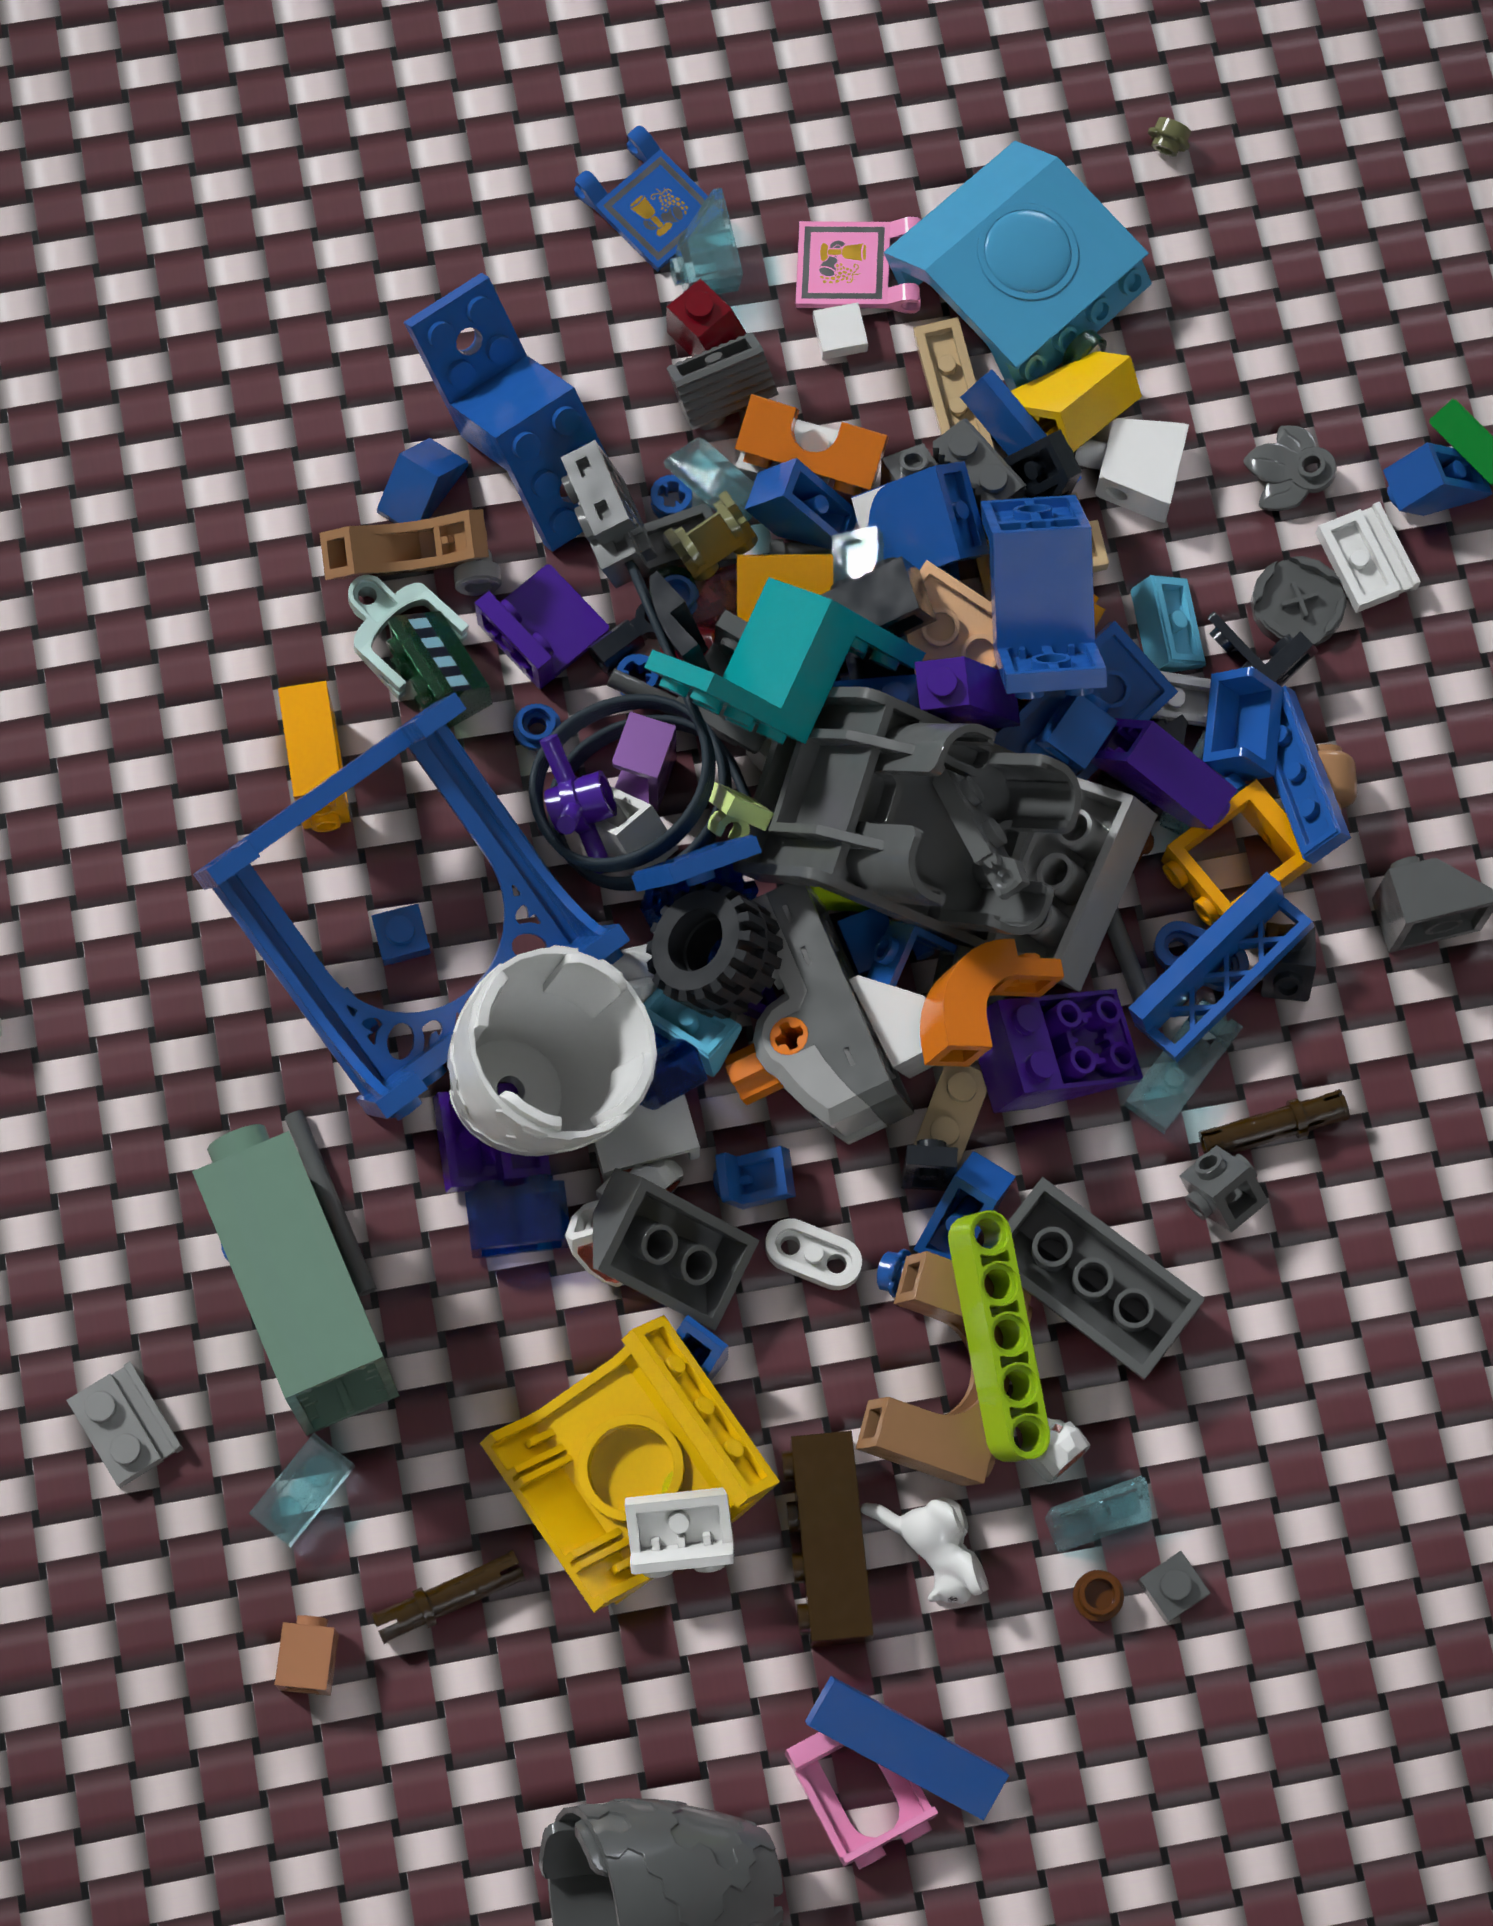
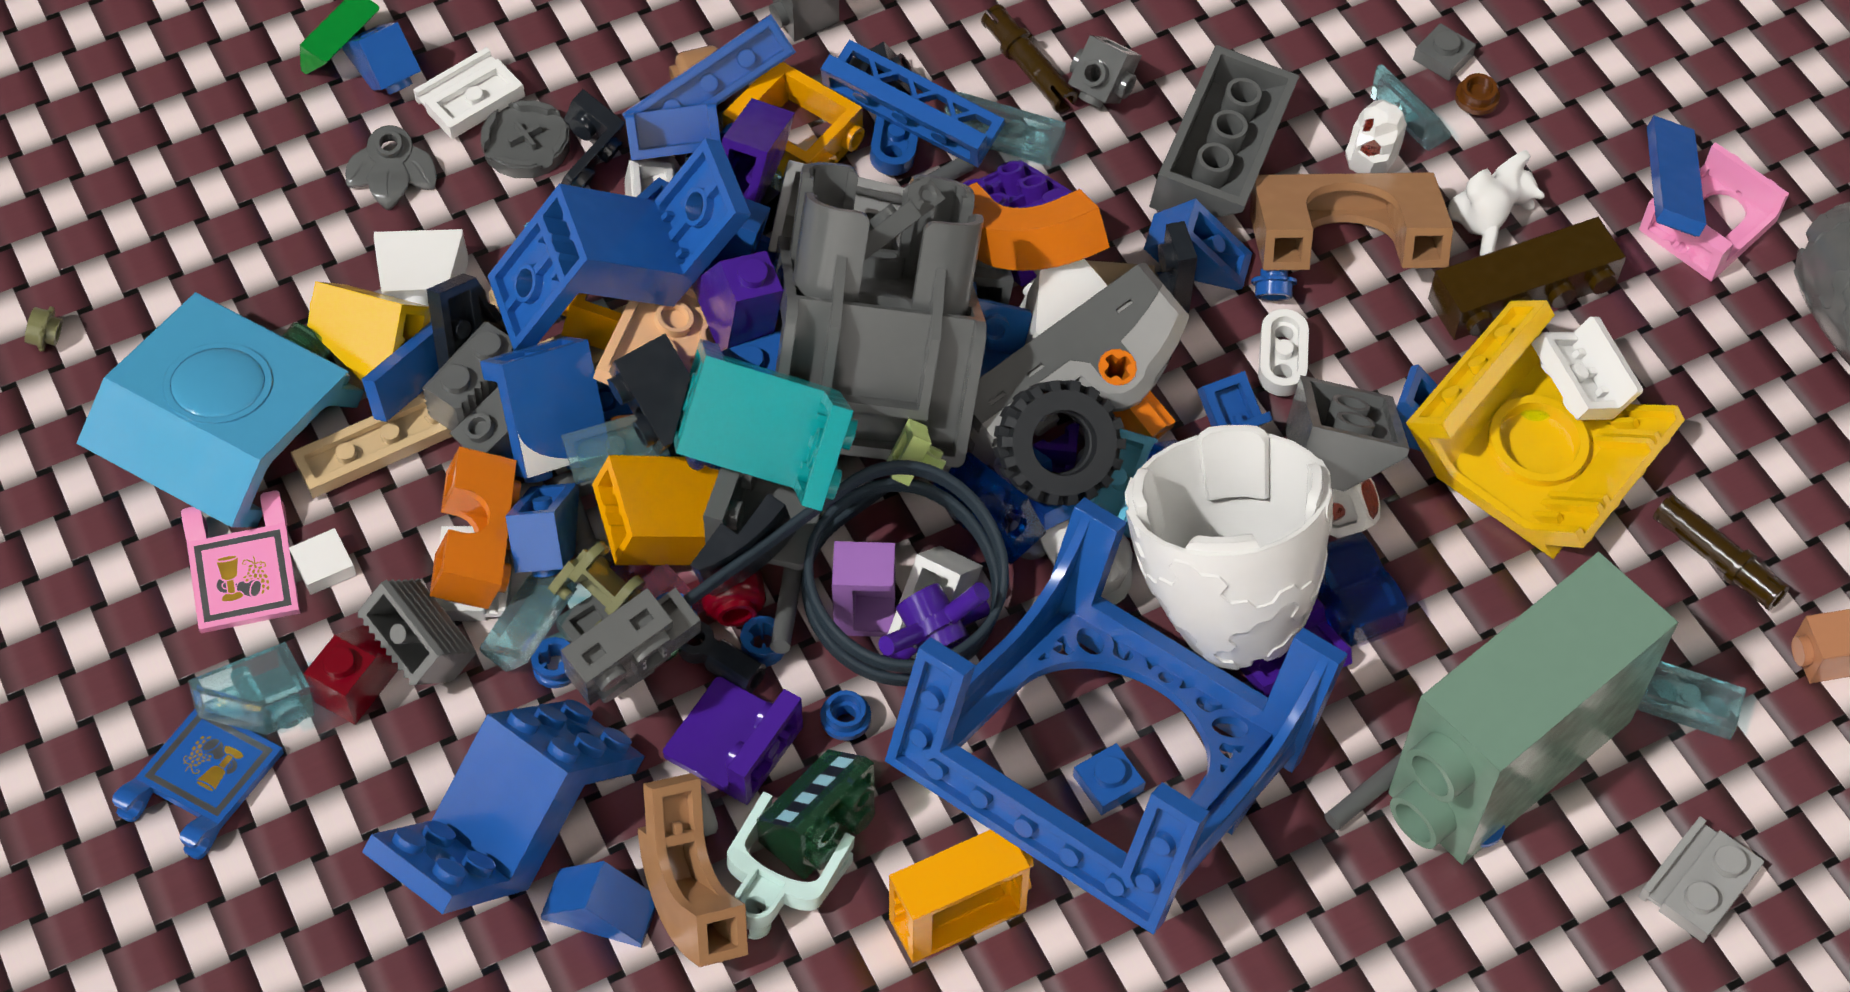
camera: 105 degrees left, 15 degrees down
blue plate [631,834,762,892] -> none
lime beam [948,1210,1050,1462] -> none

